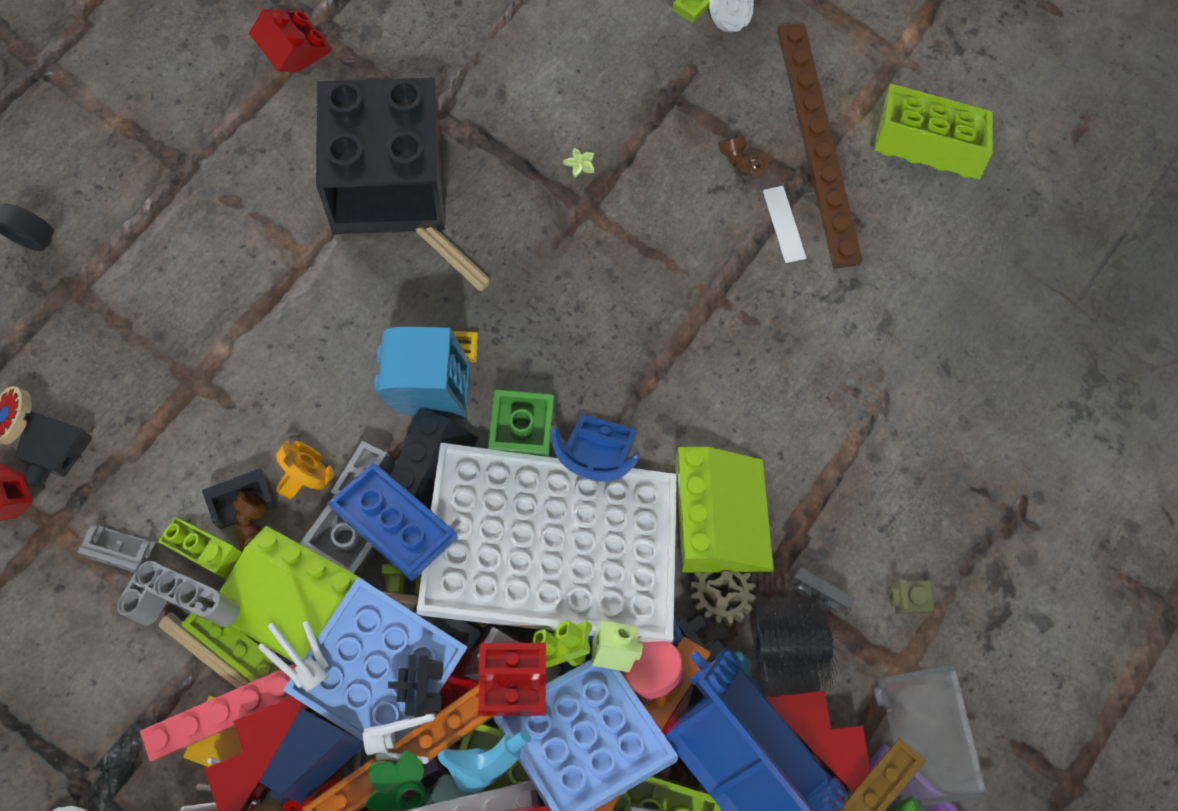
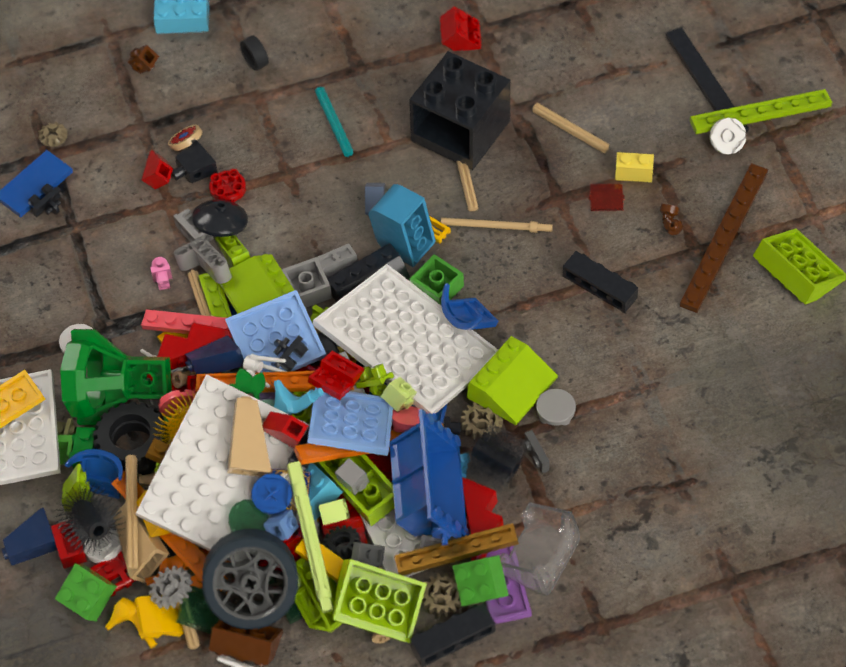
camera: 45 degrees right, 15 degrees down
black panel [202,468,278,530] -> none
reddish brown arm [233,491,267,552] -> none
white plant [258,621,329,692] -> none
light orange tile [276,440,334,500] -> none
blue tile [328,462,459,581] -> none
yellowish green plant [563,148,594,178] -> none
white sticker [763,186,806,263] -> none
olive bracket [889,580,934,614] -> none
none -> bright pink hips [150,257,172,290]
none -> black dish [192,199,248,237]
none -> red tile [209,169,246,202]
none -> teal axle [315,86,353,157]
none -> sand blue slope [365,183,385,215]
none -> tan bar [441,218,553,233]
none -> tan axle [532,103,609,153]
none -> light grey tile [536,389,576,426]
none -> black brick [562,251,638,313]
none -> clear red piece [589,184,625,211]
none -> light yellow brick [615,152,654,182]

